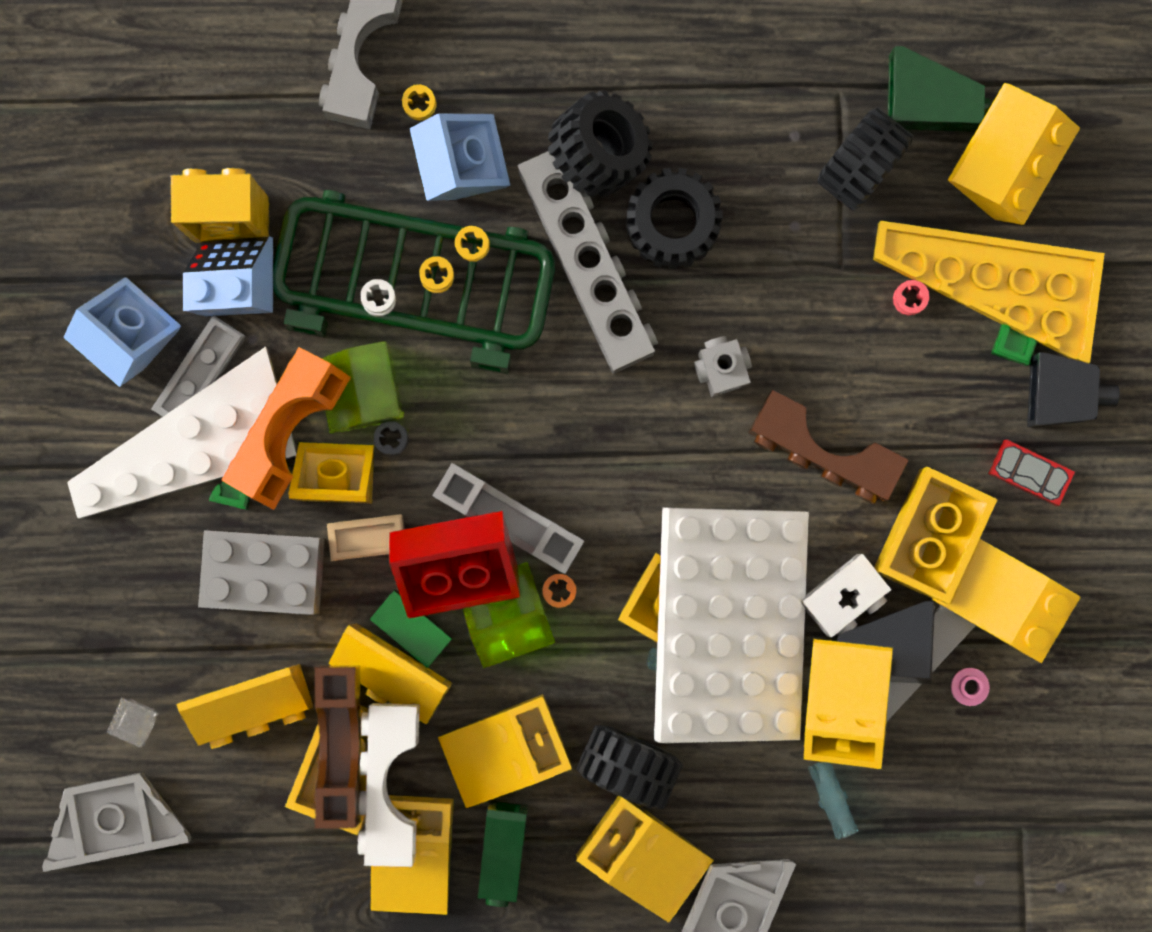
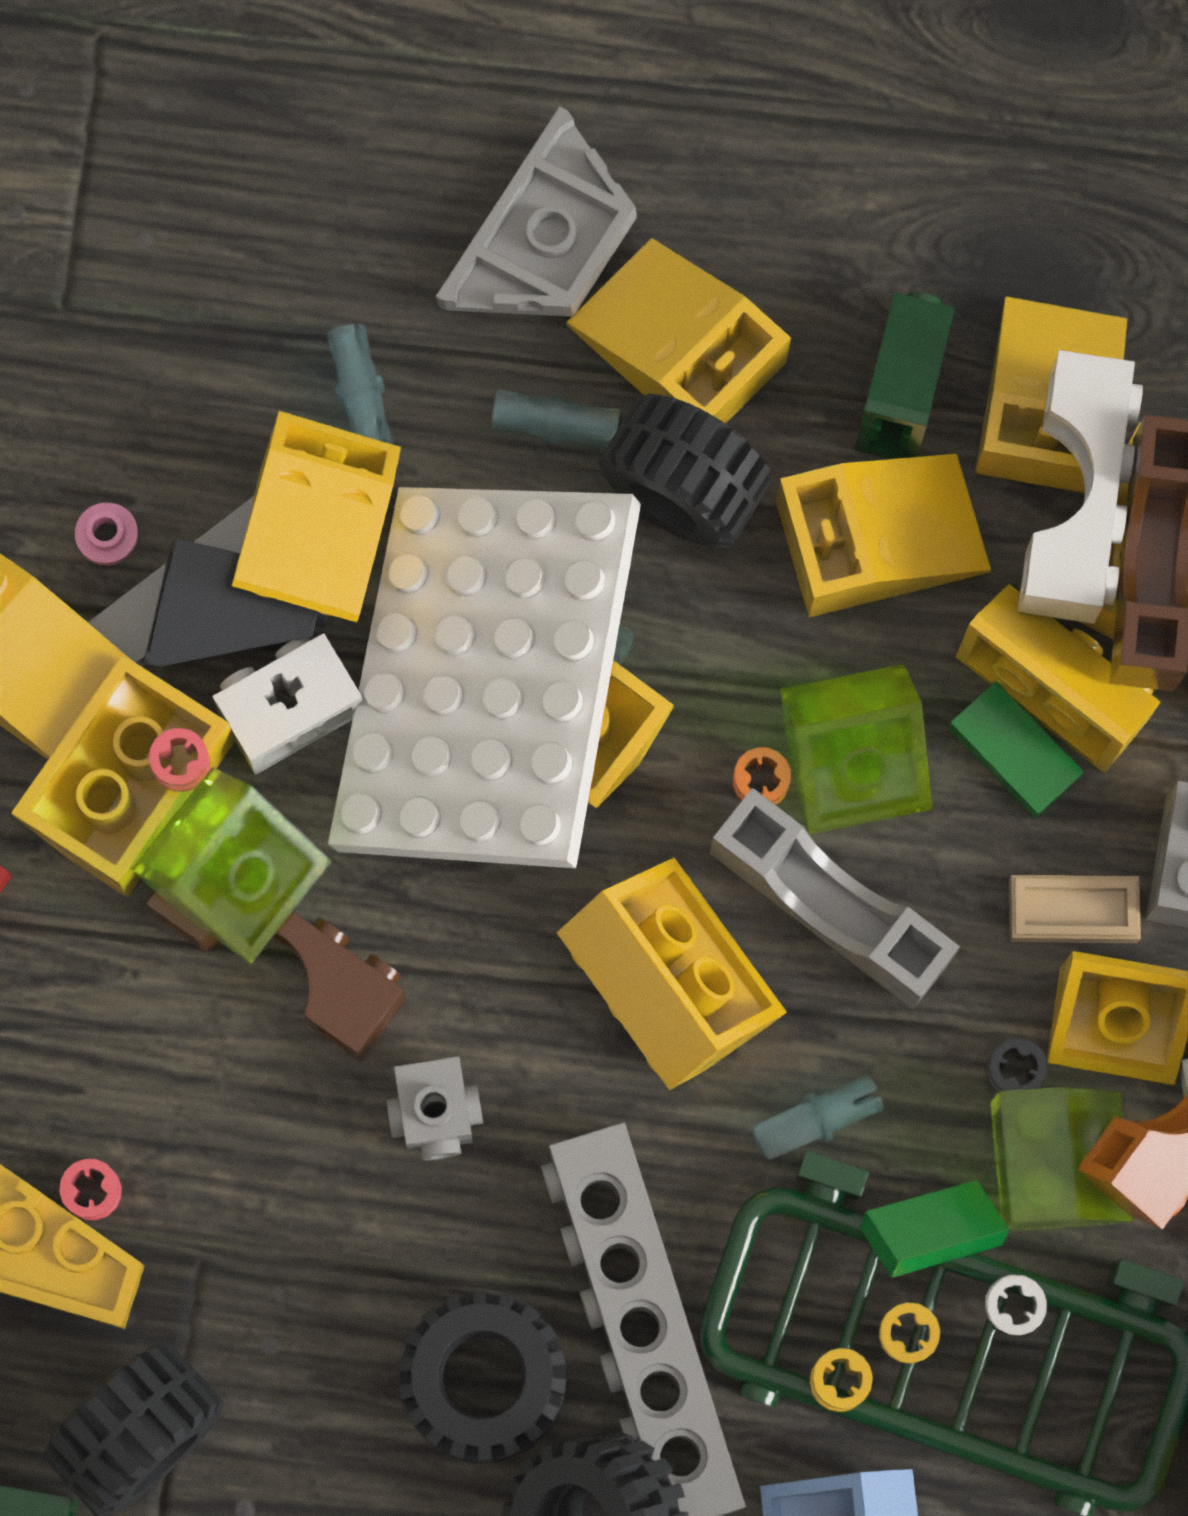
camera: 175 degrees left, 10 degrees down
red brick [389,511,520,619] -> none
none -> clear neon green slope [131,767,331,964]
none -> coral bush [149,728,210,792]
none -> clear light blue pin [491,389,621,447]
none -> yellow slope [557,857,787,1091]
none -> clear light blue axle [753,1073,884,1159]
none -> green tile [860,1180,1009,1278]

